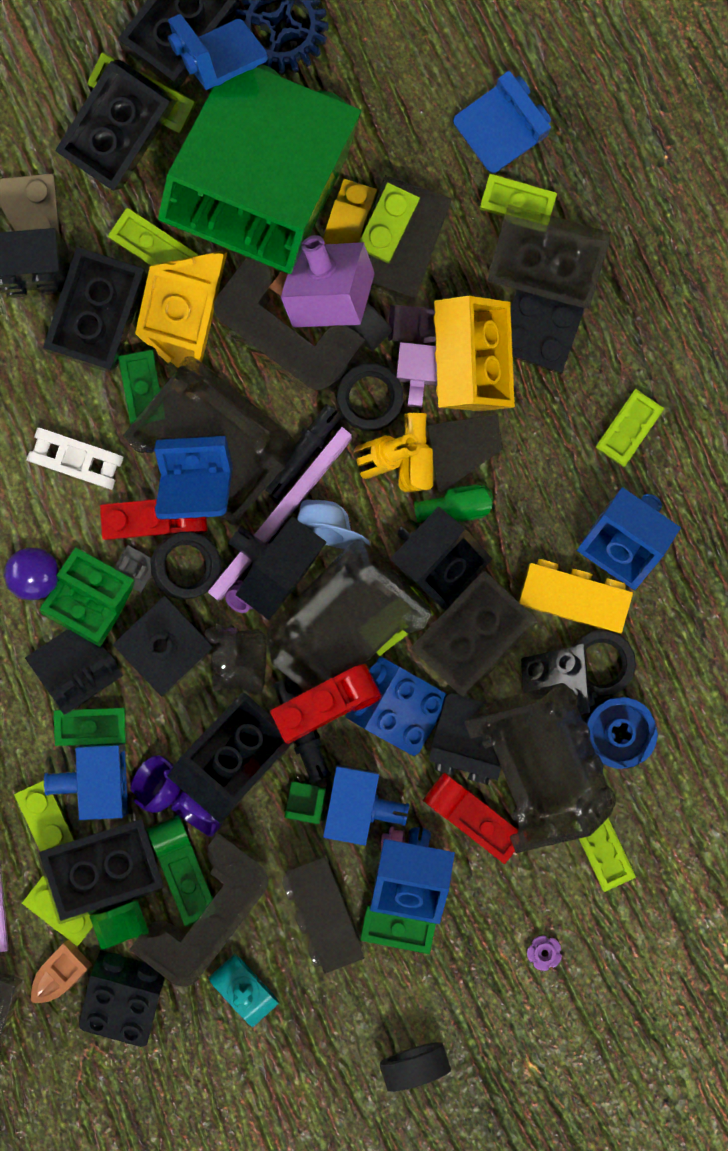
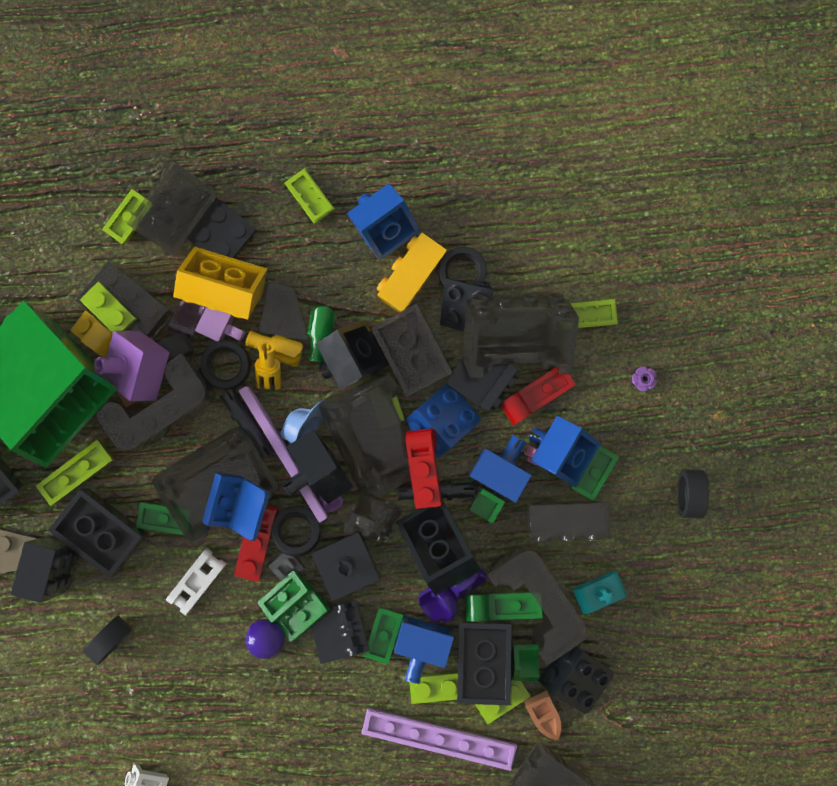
camera: 70 degrees left, 0 degrees up
yellow wing [135,251,227,384] -> none
blue bracket [453,70,551,174] -> none
blue brick [583,697,658,769] -> none

